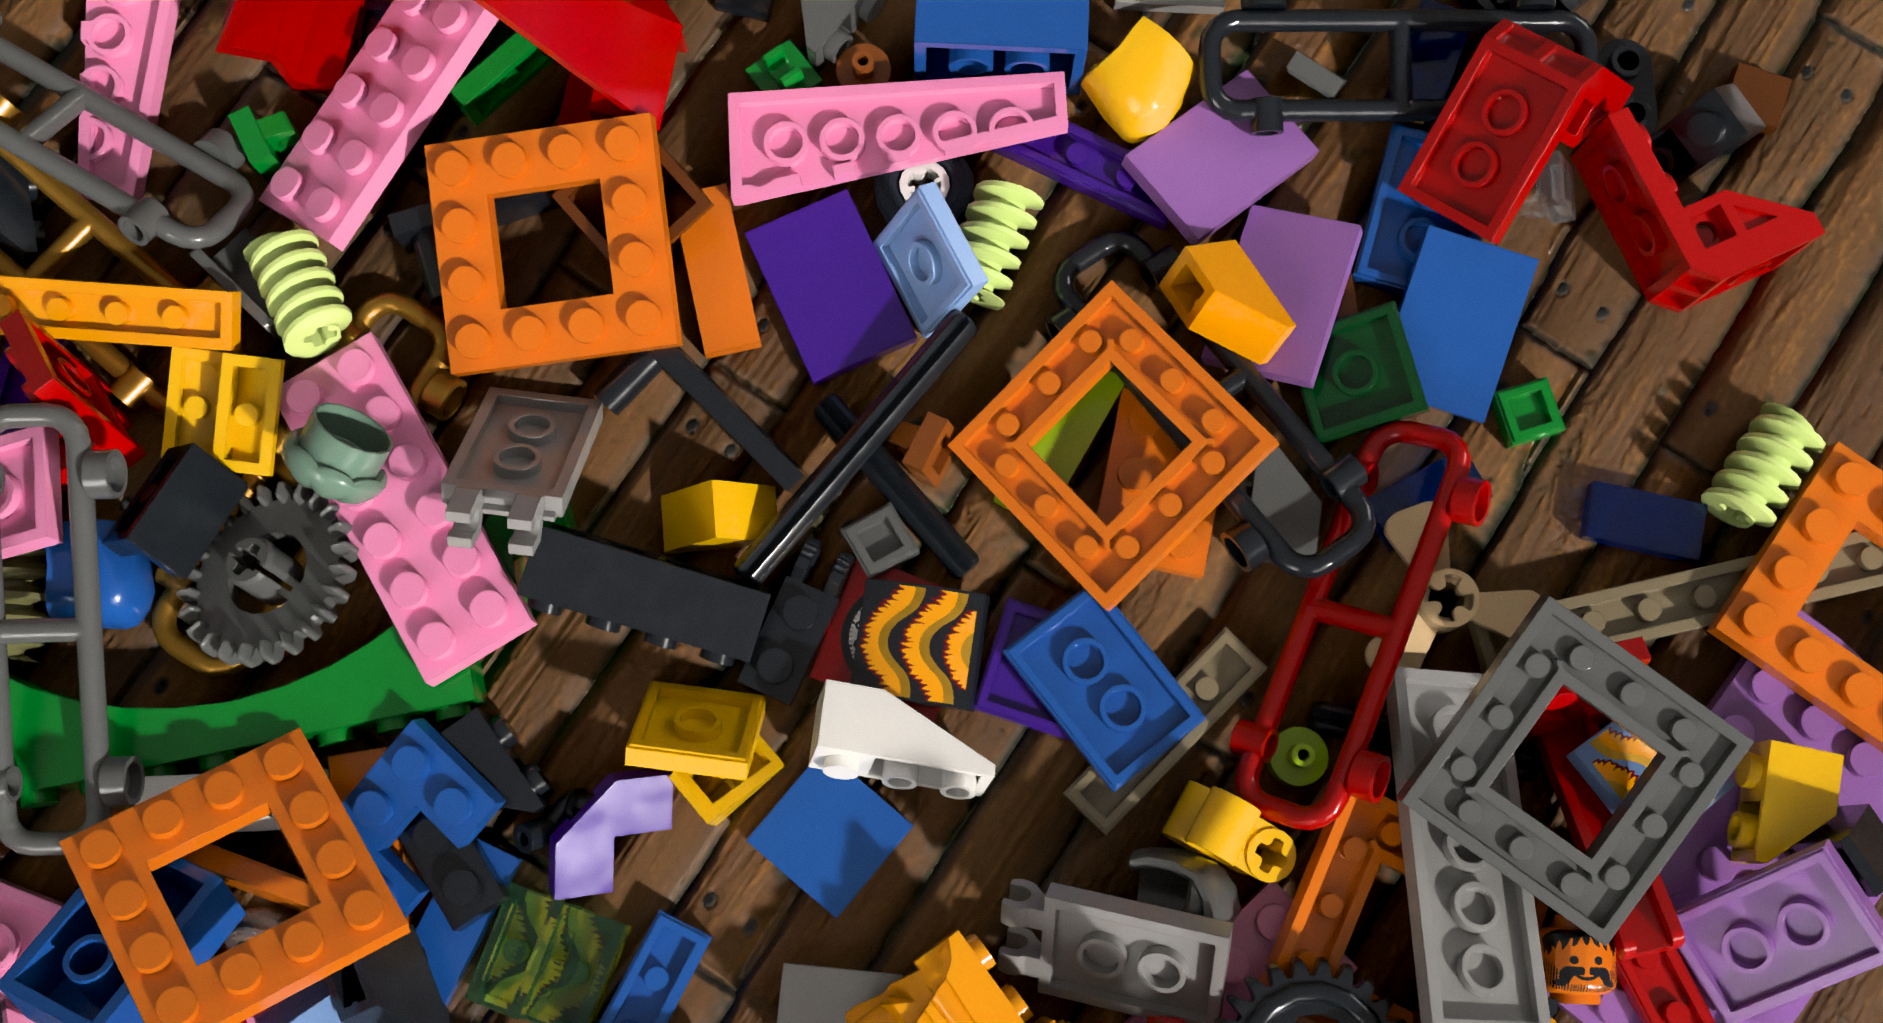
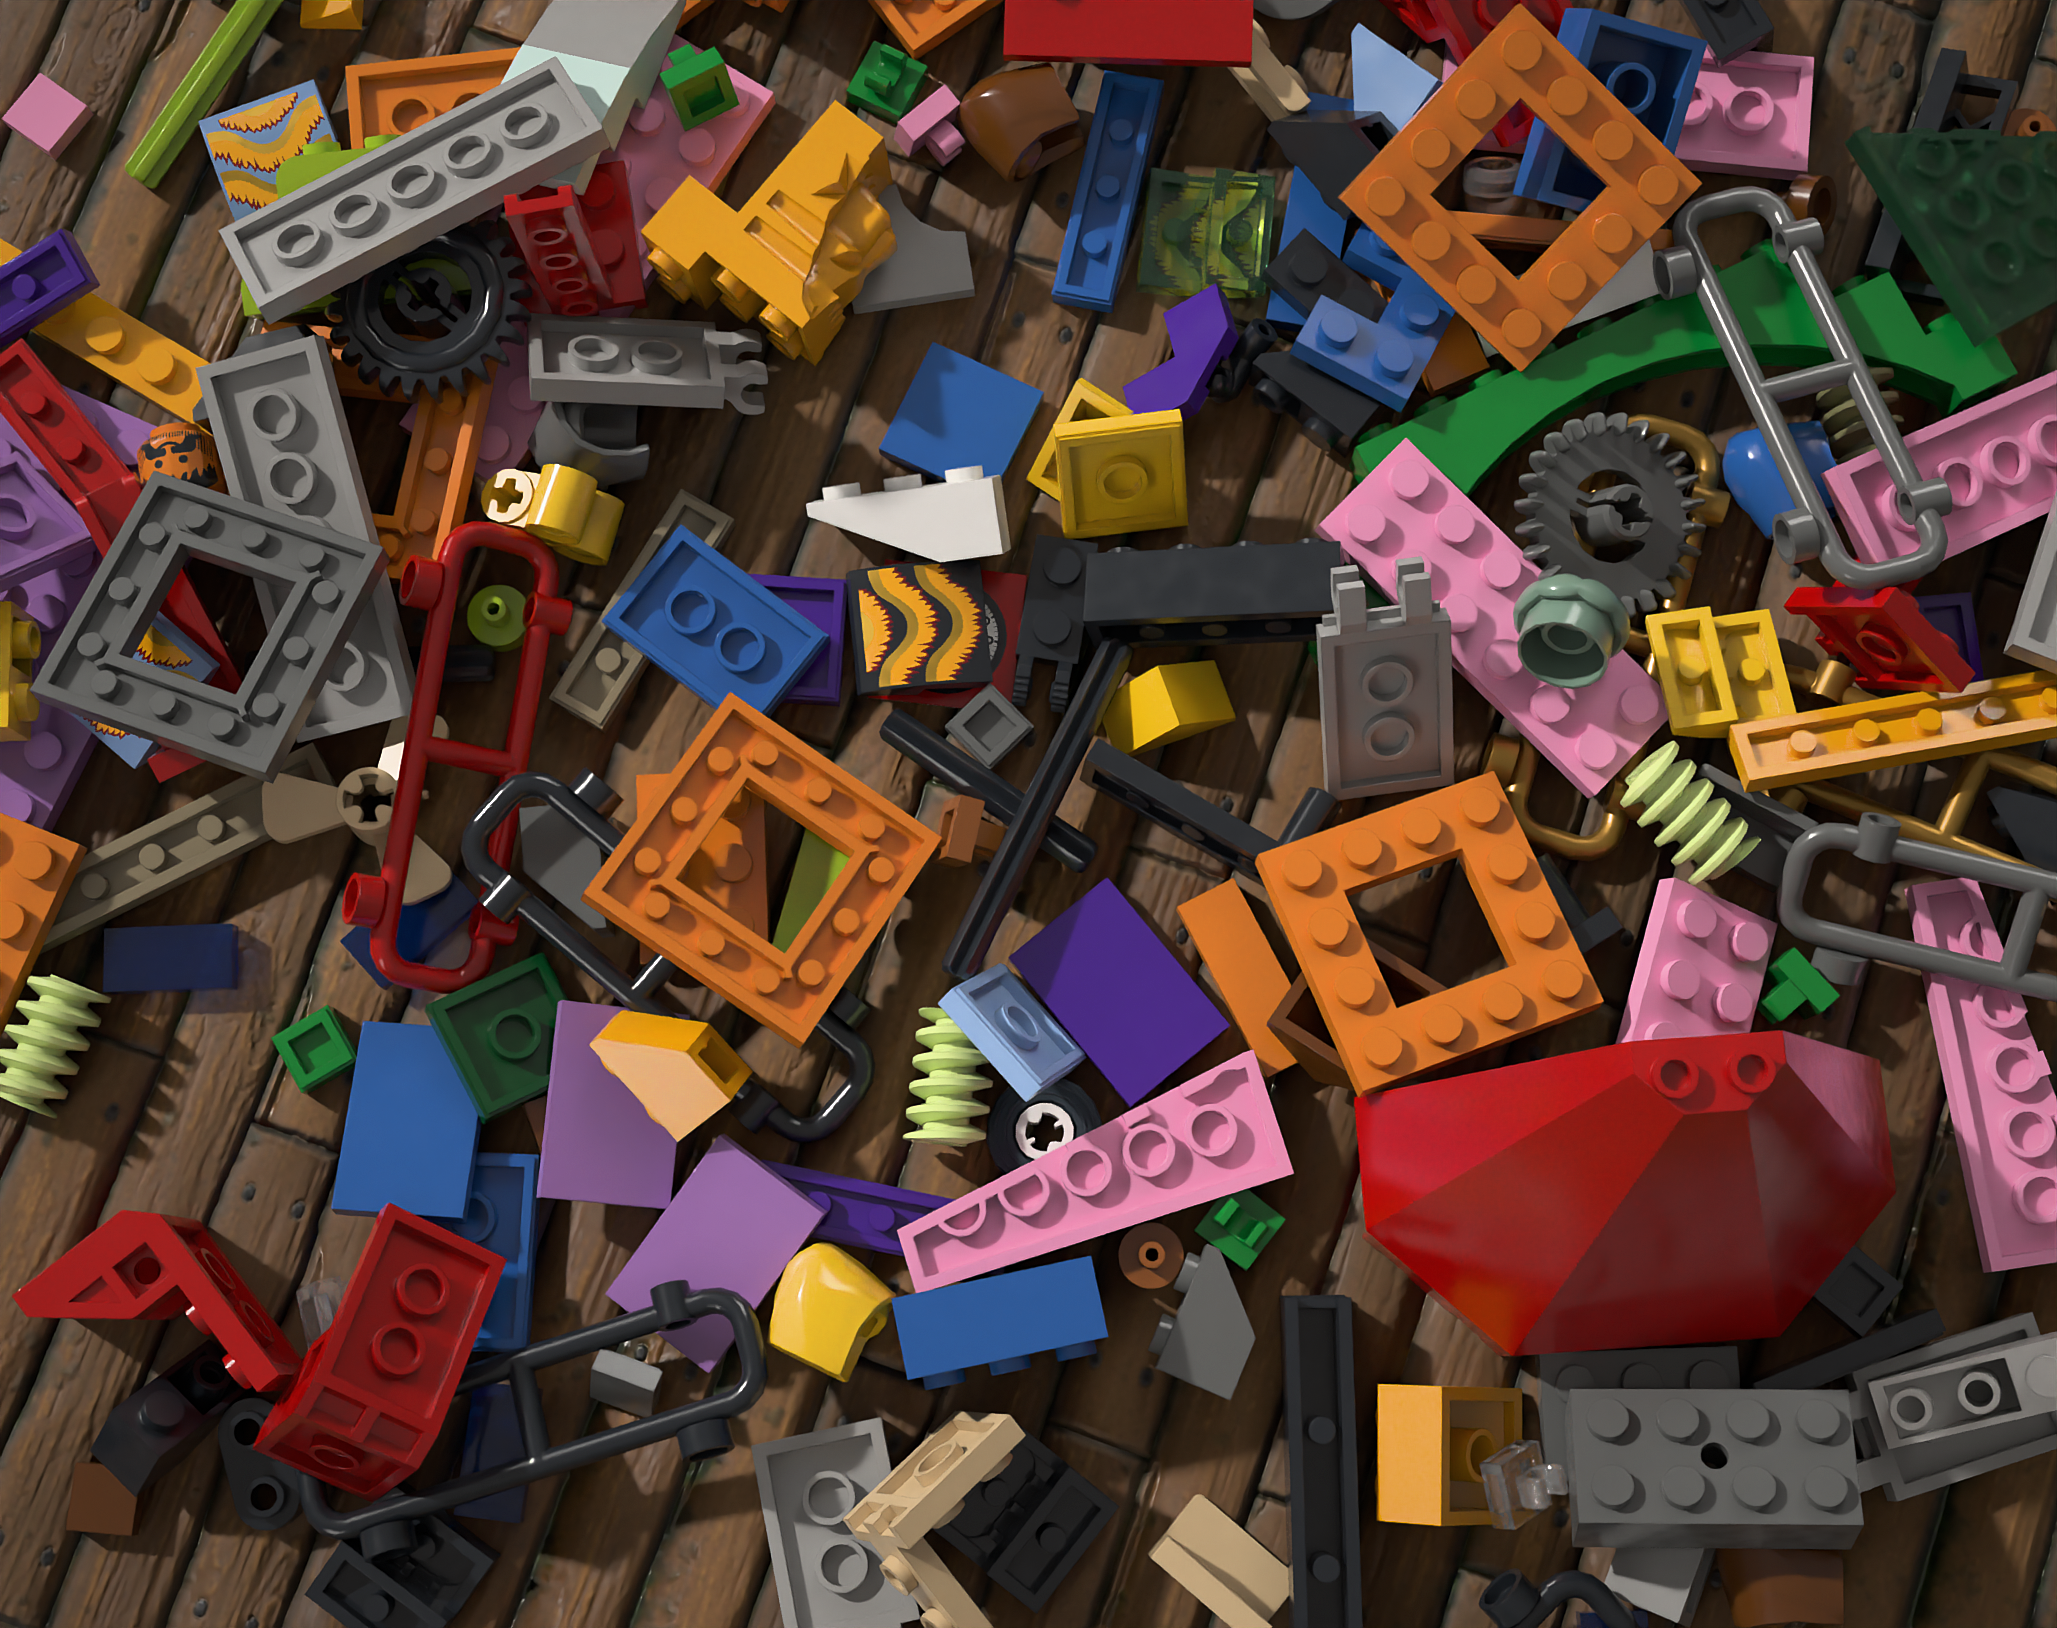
camera: 170 degrees right, 0 degrees up
black panel [102,442,248,579] -> none

